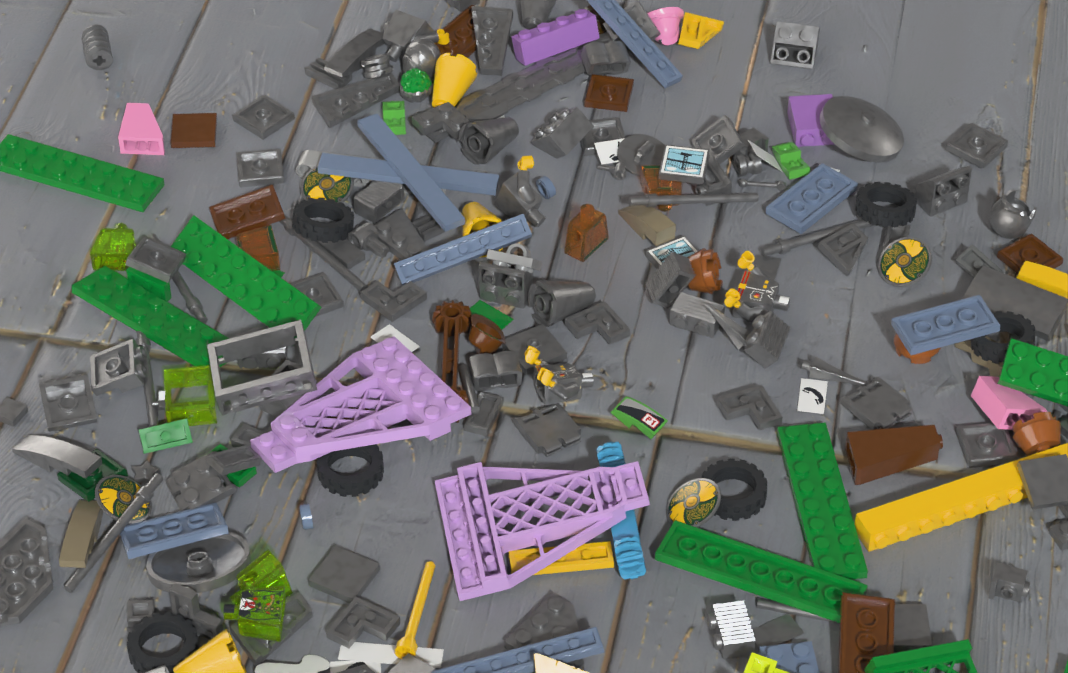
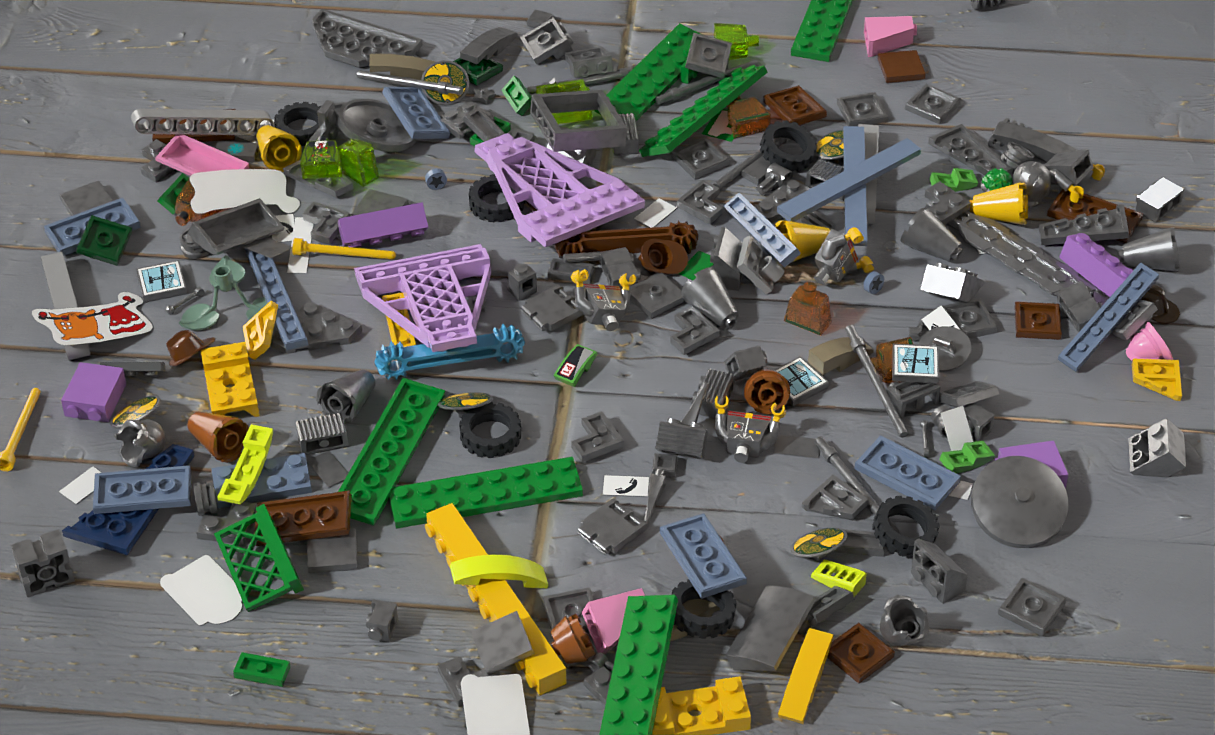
camera: 85 degrees right, 0 degrees up
reddish brown slope [845,425,943,485] -> none
none -> flat silver cone [316,369,376,424]
none -> medium lavender brick [338,202,428,248]
none -> neon yellow slope [450,555,548,588]
none -> flat silver brick [507,264,537,301]
none -> flat silver tile [652,453,678,478]
none -> neon yellow slope [811,559,867,597]

